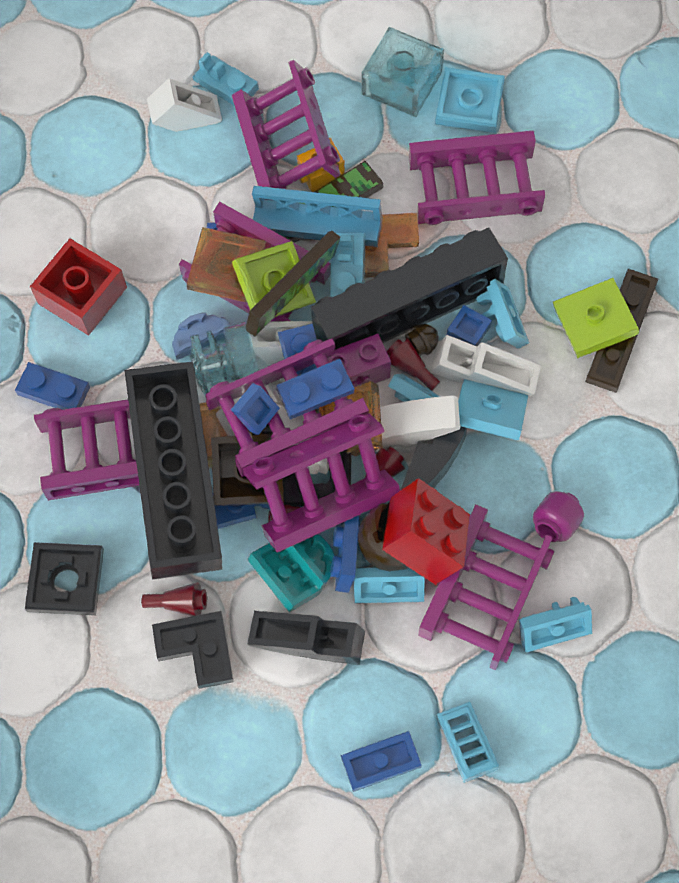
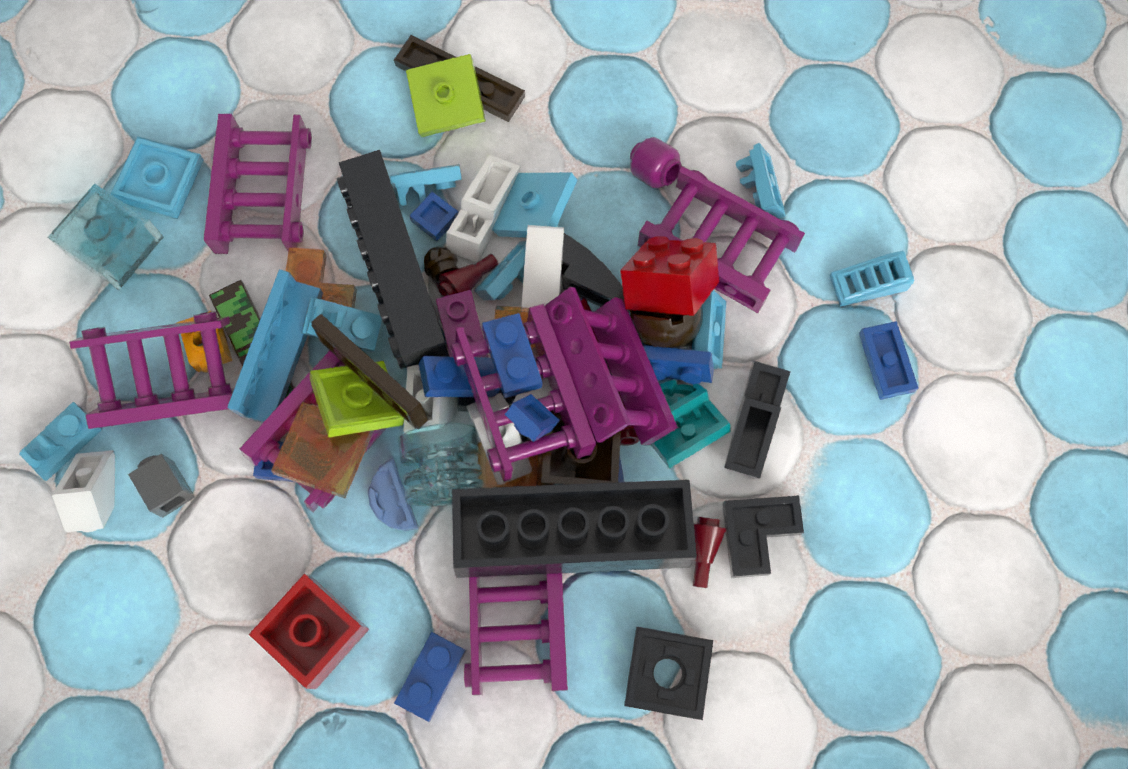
camera: 85 degrees left, 5 degrees up
none -> dark grey brick [128,454,195,518]

